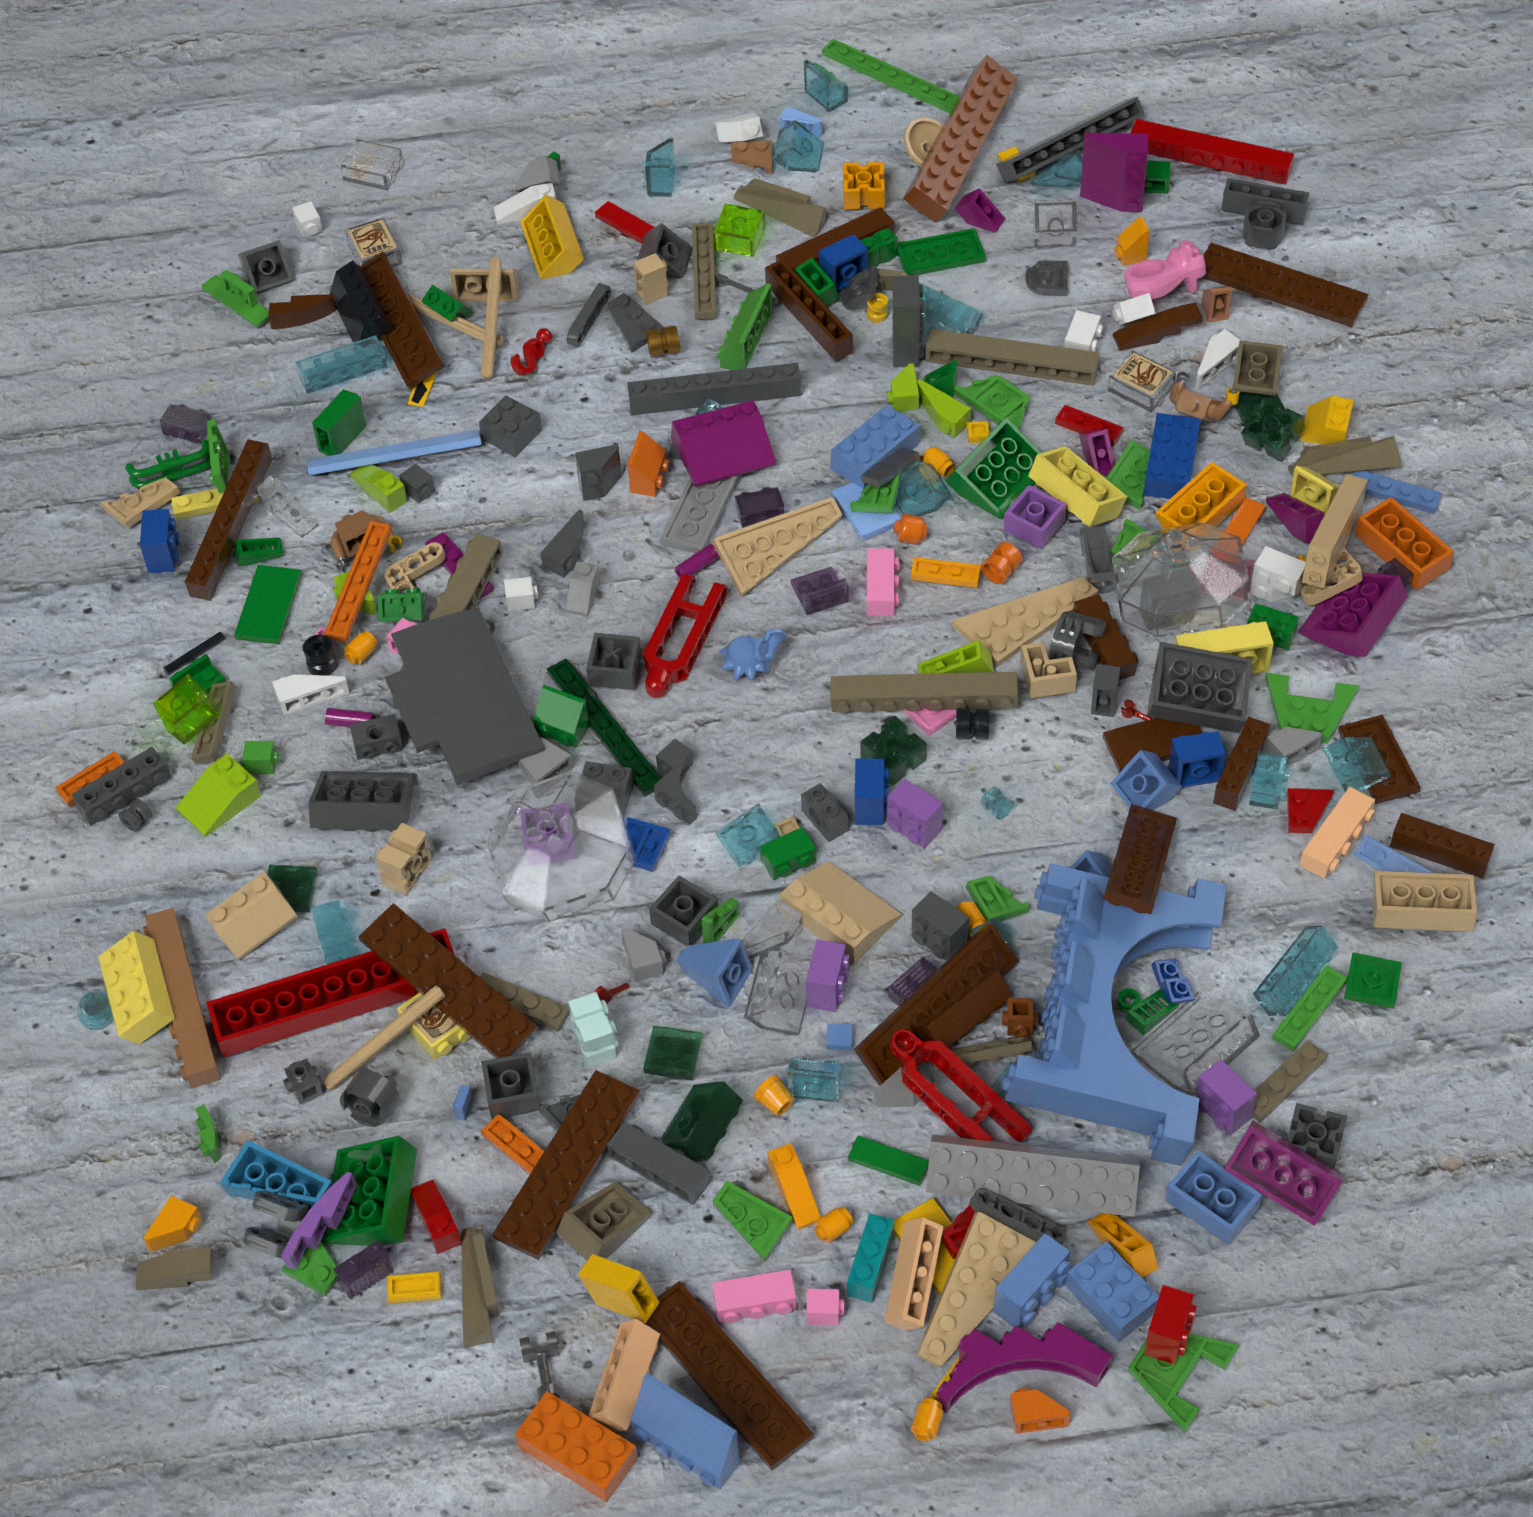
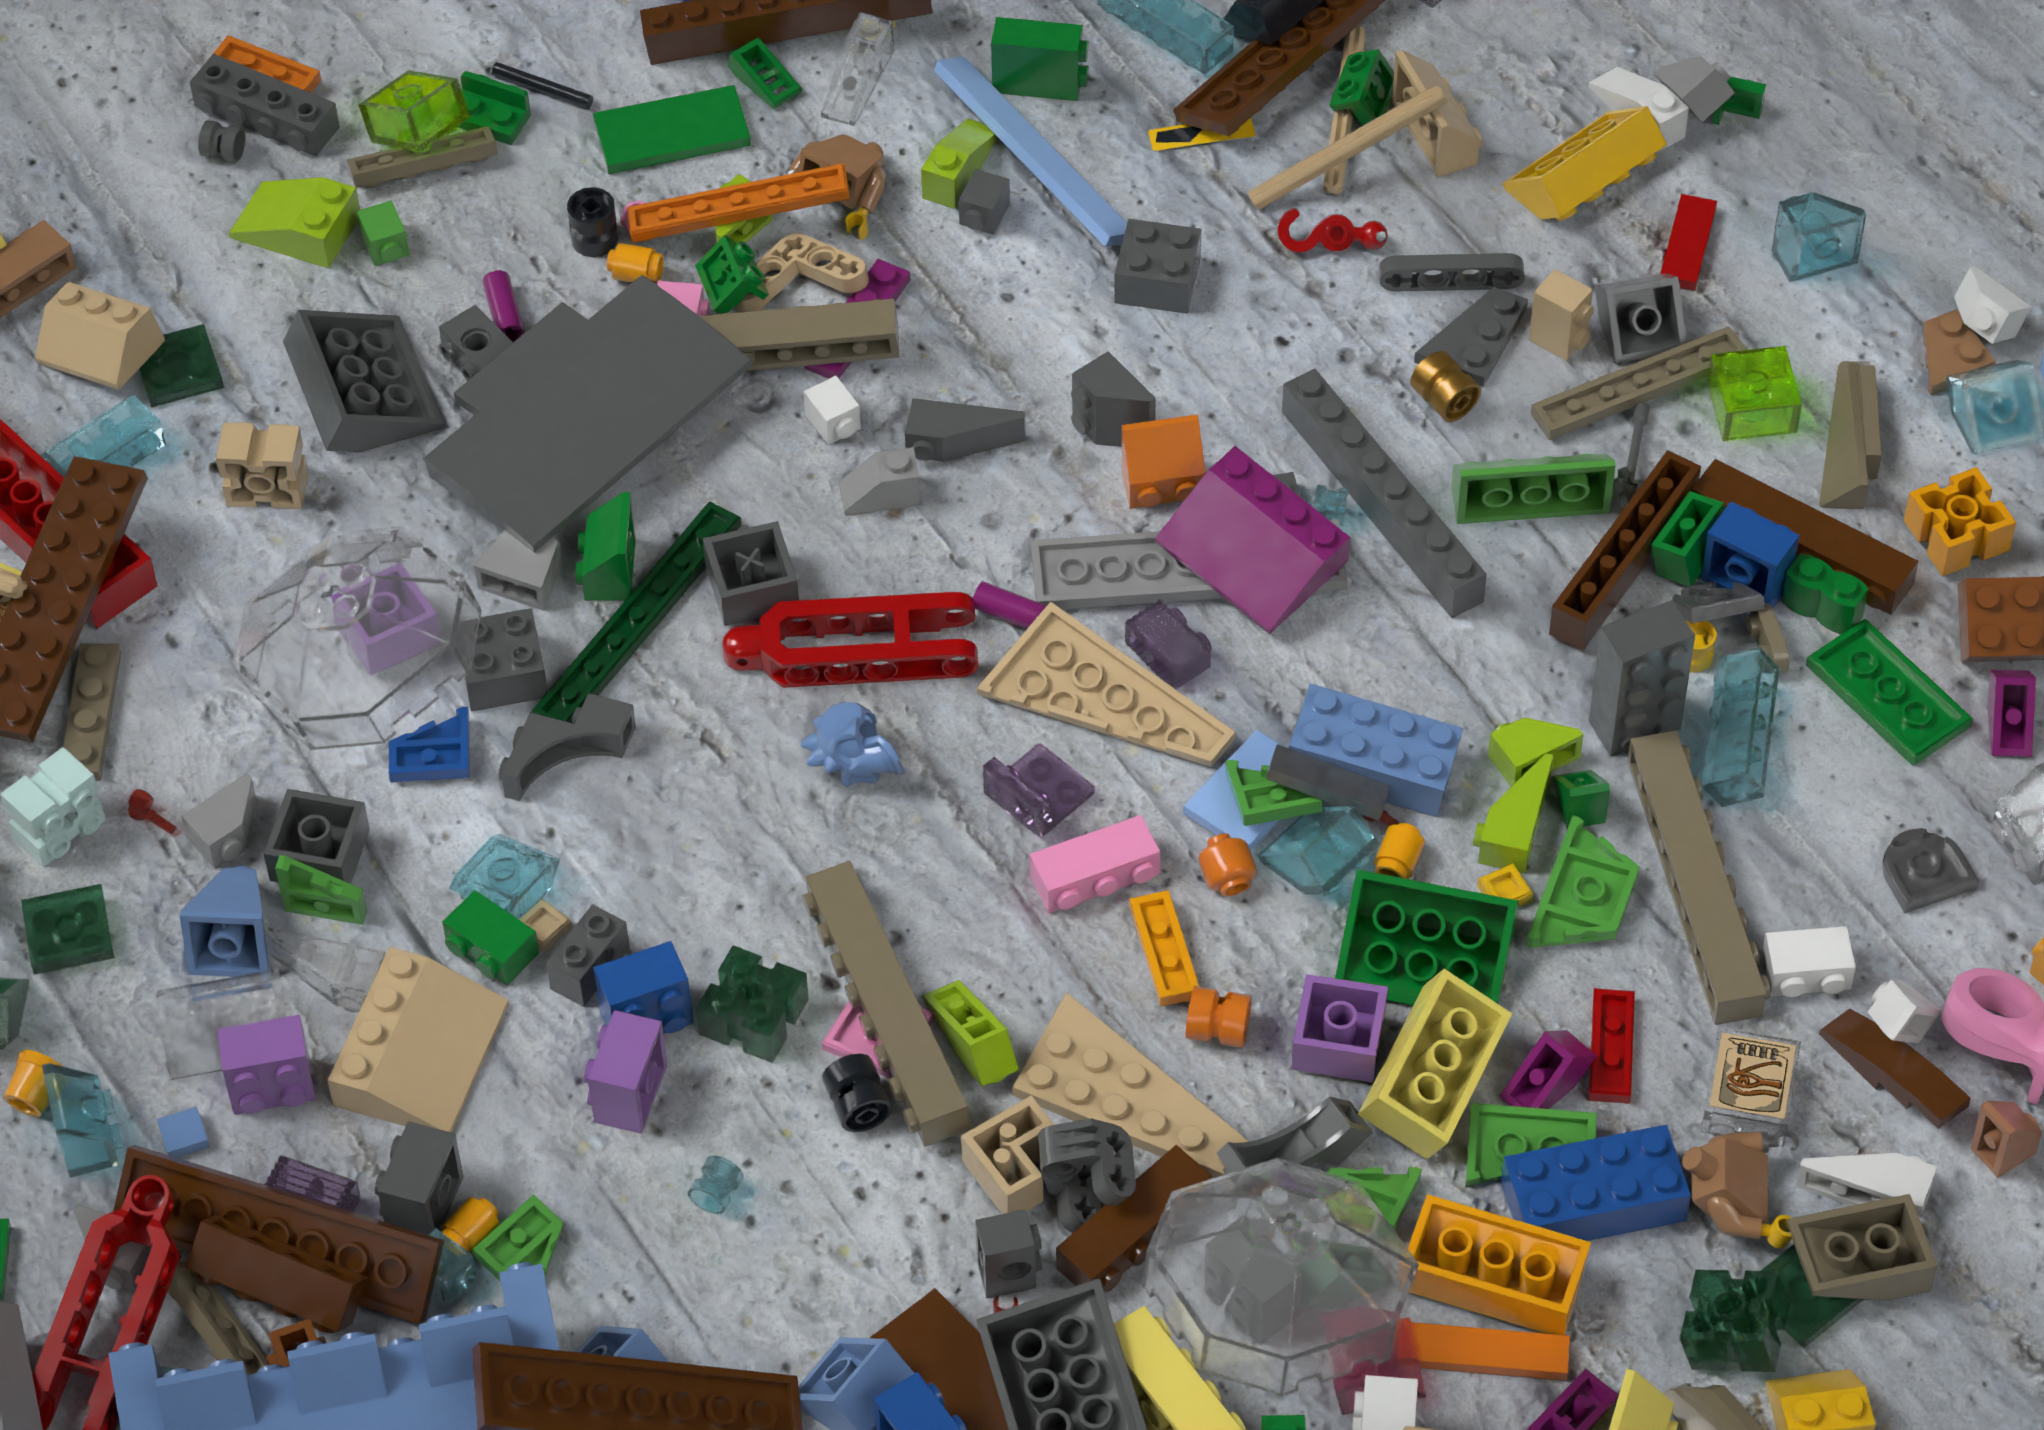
camera: 65 degrees right, 0 degrees up
white slope [272,674,349,716] -> none

